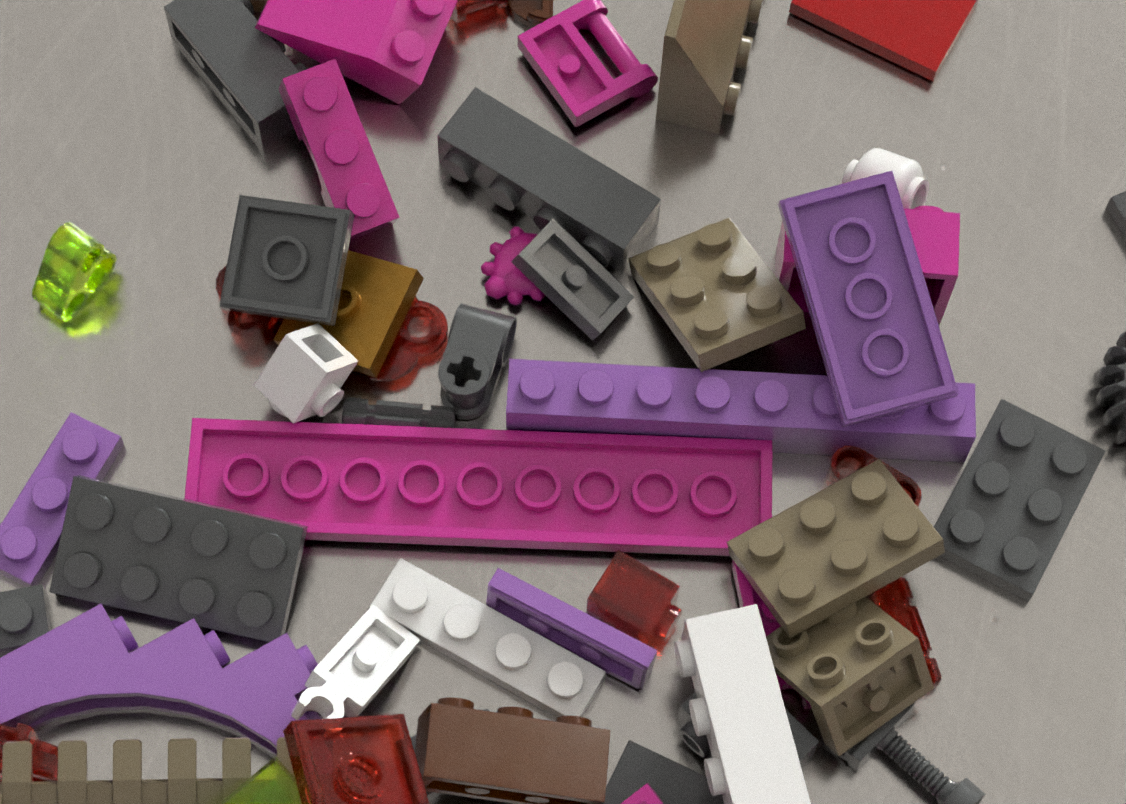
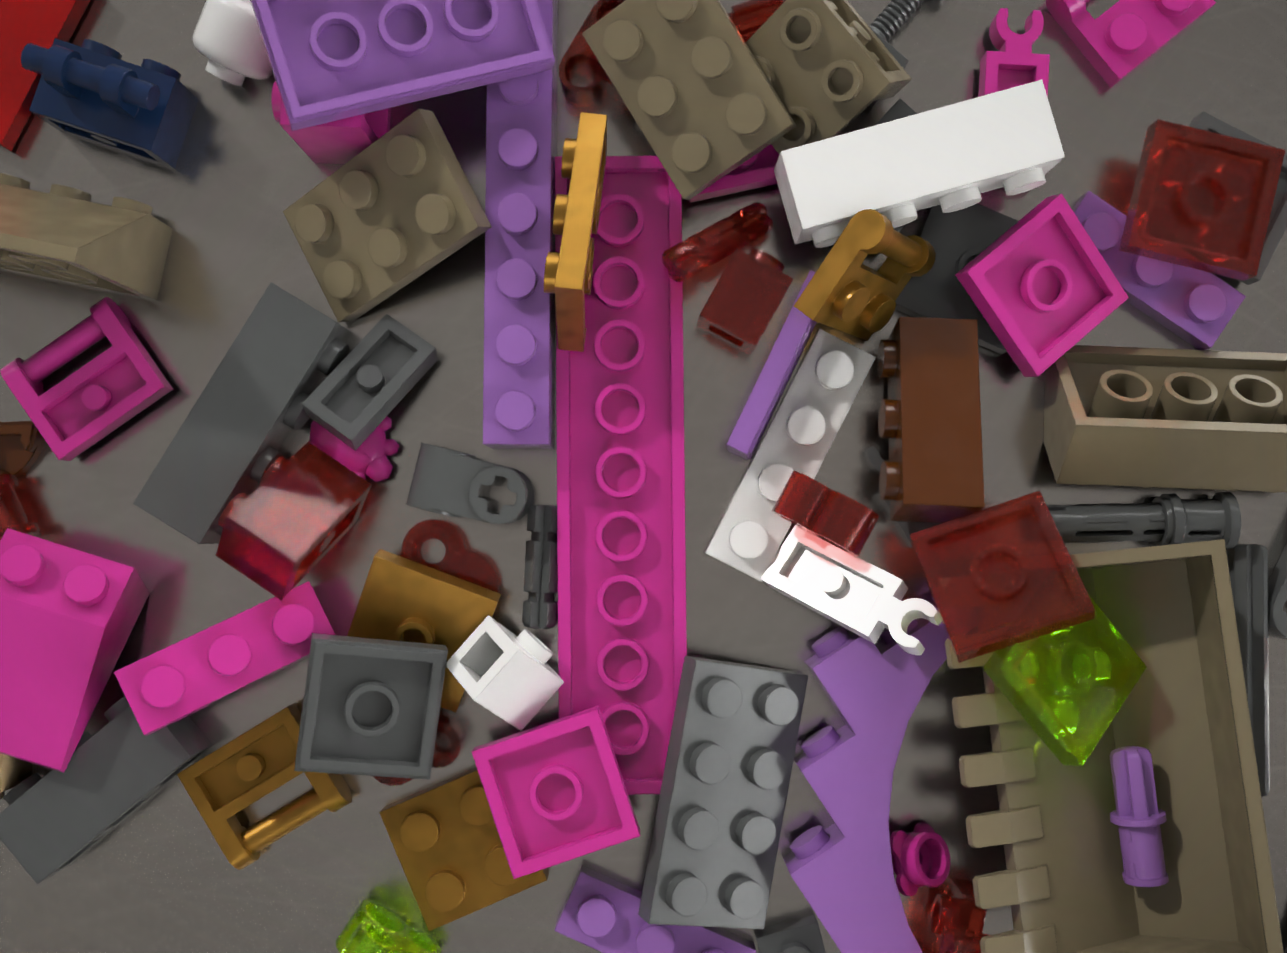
camera: 90 degrees left, 20 degrees up
none -> dark blue brick [21,38,199,169]
none -> pearl gold plate [177,703,352,870]
none -> clear red brick [215,442,372,601]
none -> pearl gold plate [379,767,549,931]
none -> dark pink plate [472,705,640,879]
none -> pearl gold wing [544,112,607,352]
none -> clear red axle [662,202,773,282]
none -> clear red piece [771,471,880,557]
none -> pearl gold plate [794,209,936,341]
none -> dark pink plate [890,823,951,896]

